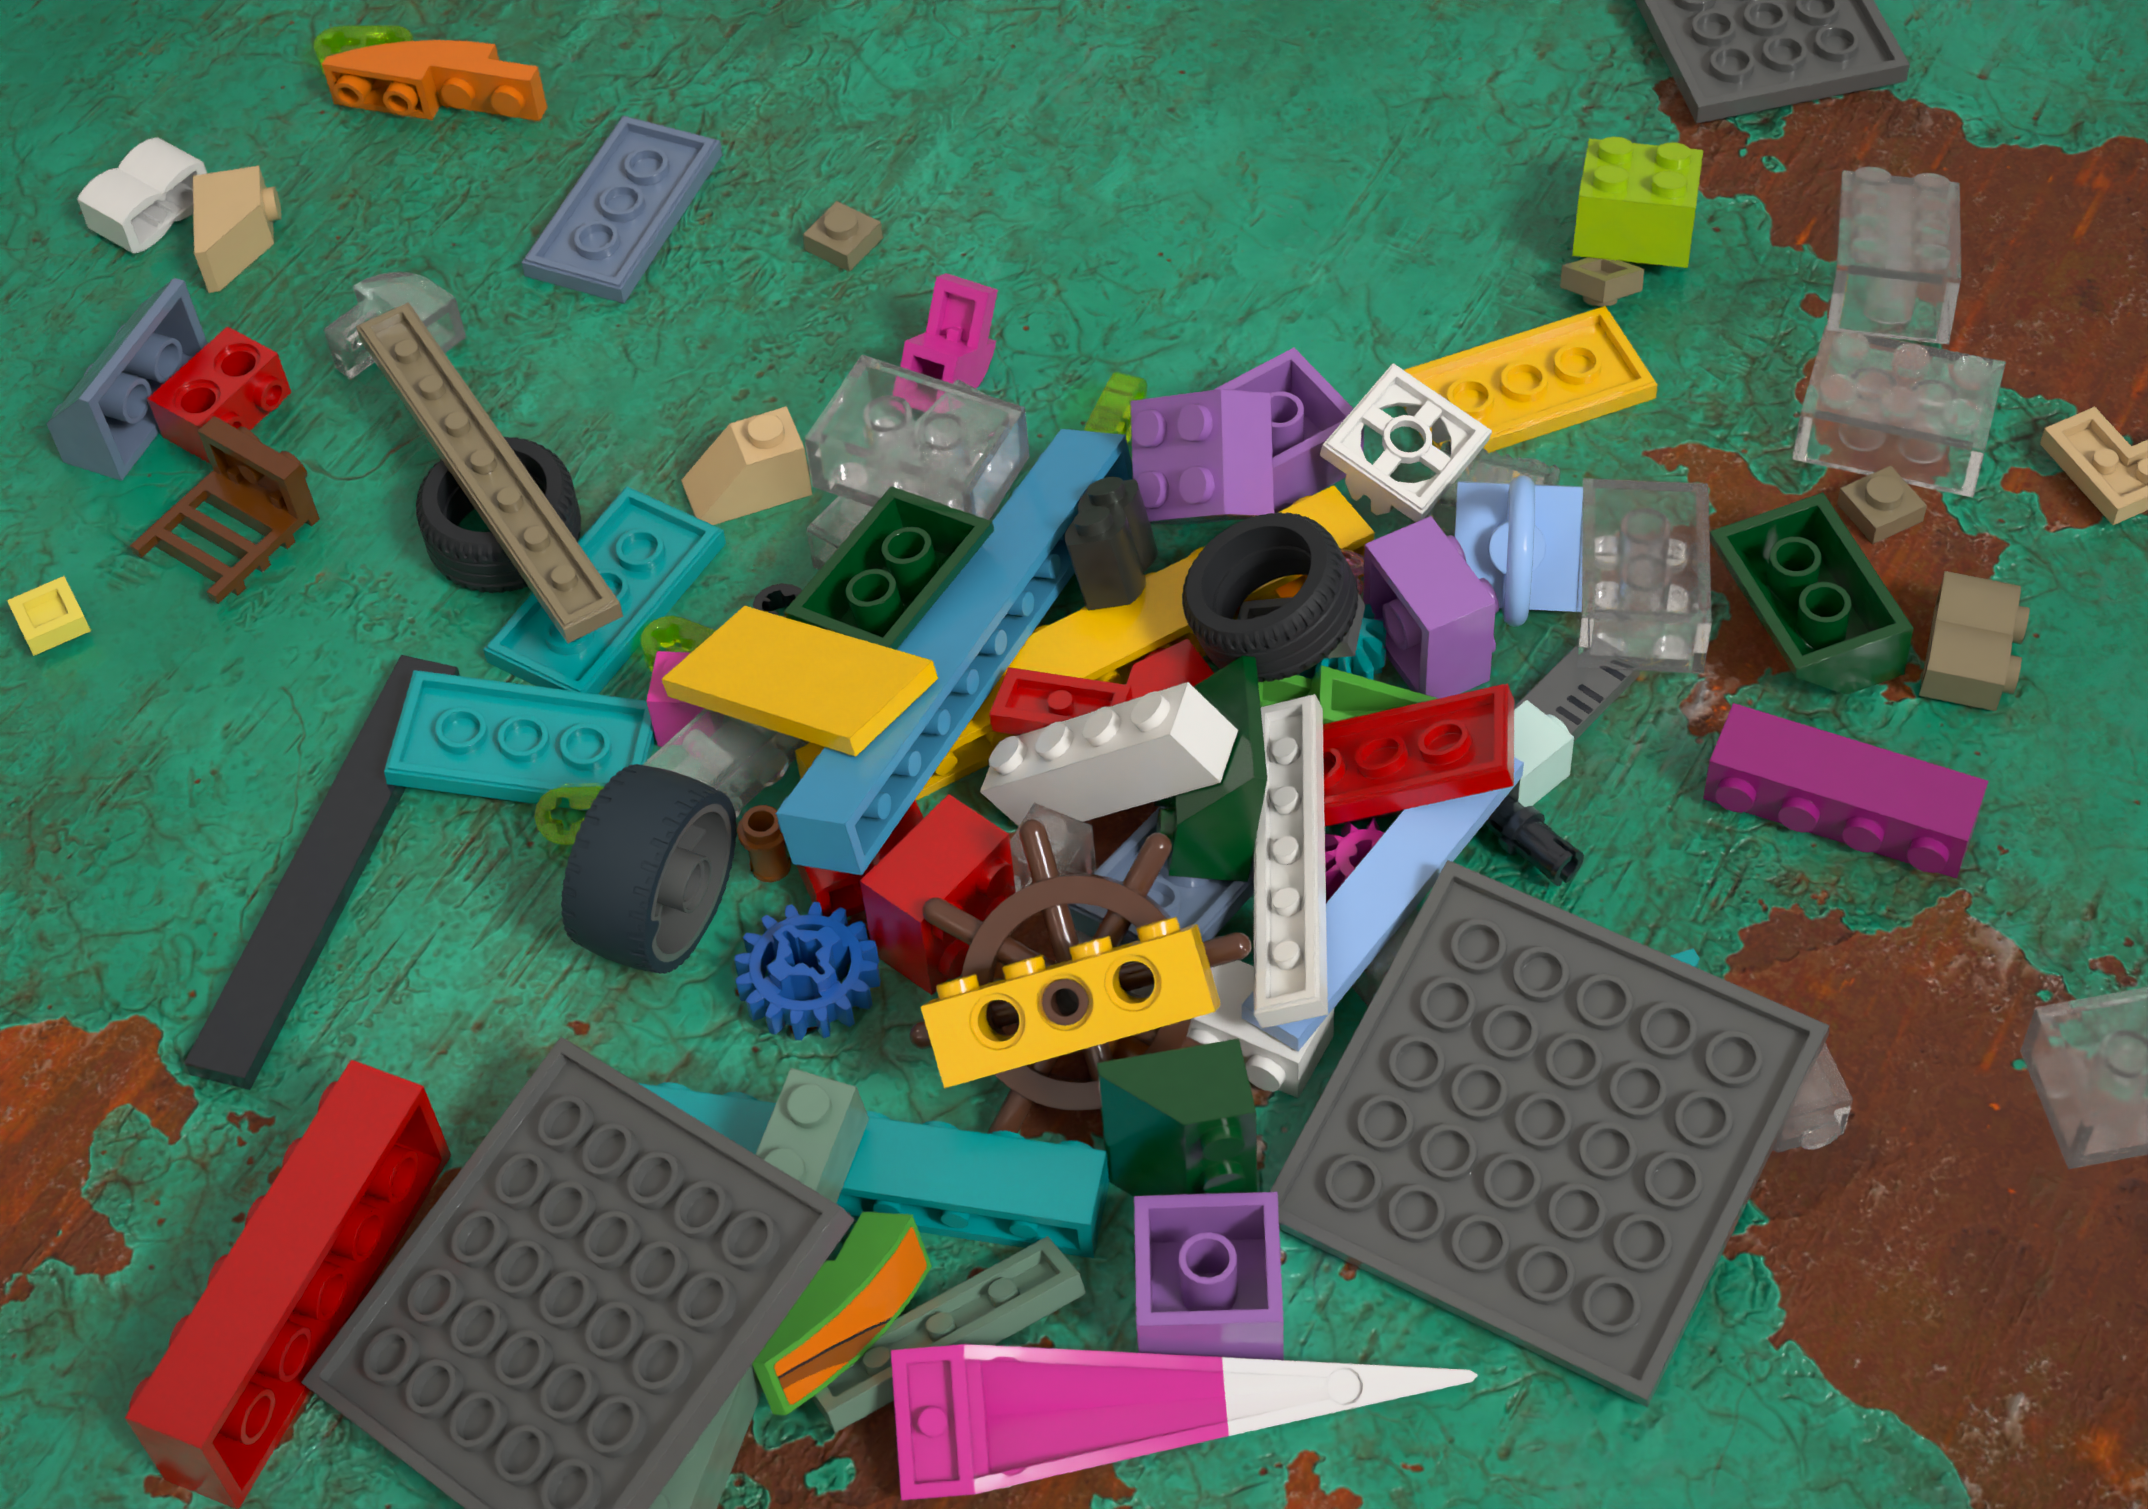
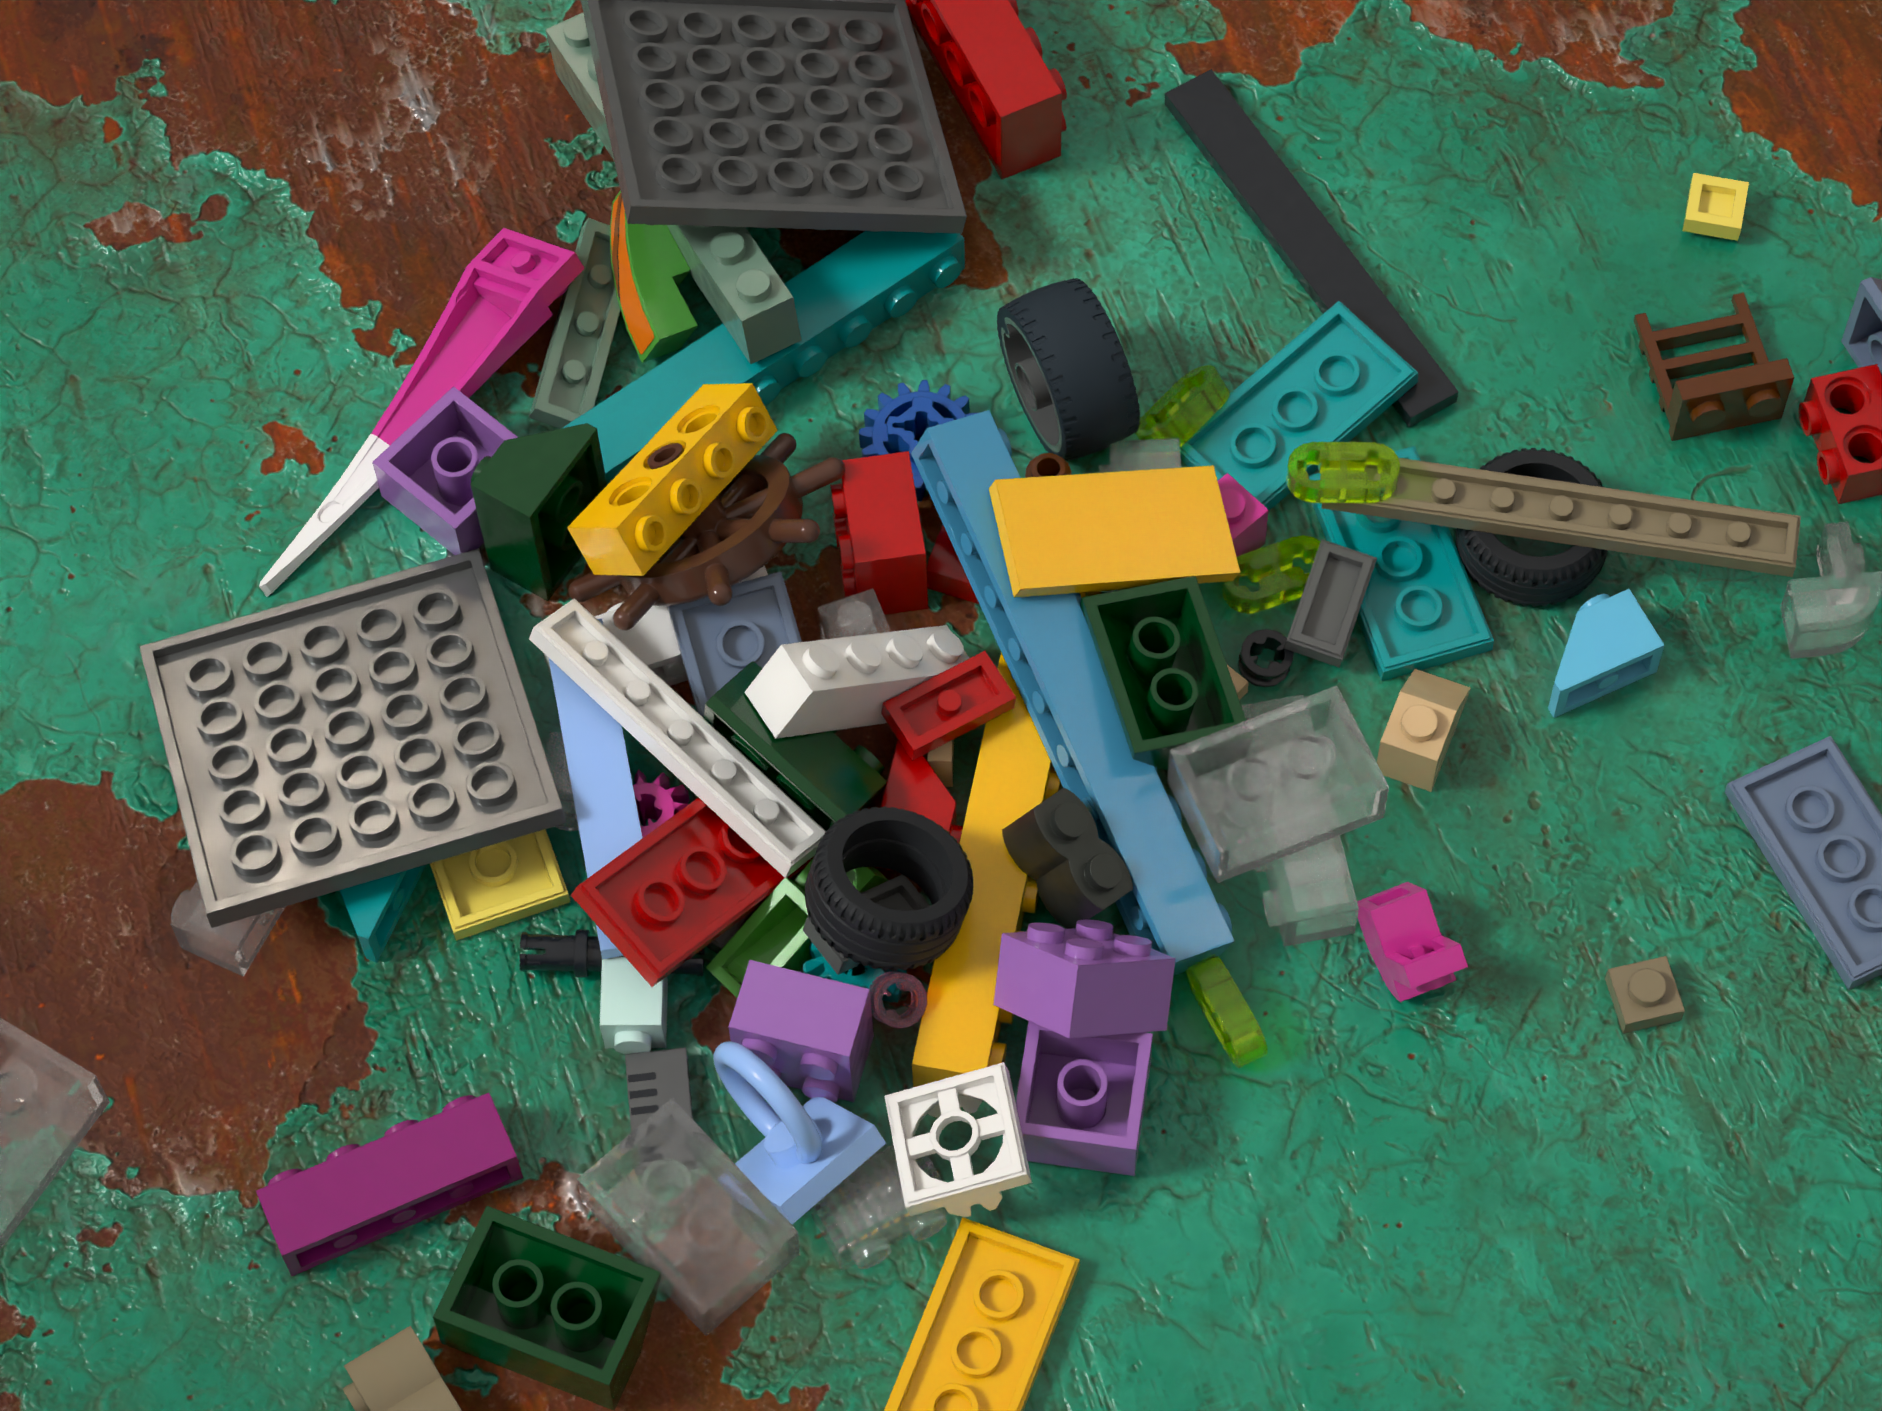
camera: 130 degrees right, 10 degrees up
none -> dark grey tile [1284,539,1377,668]
none -> clear neon green beam [1286,442,1400,503]
none -> medium azure slope [1548,589,1664,718]

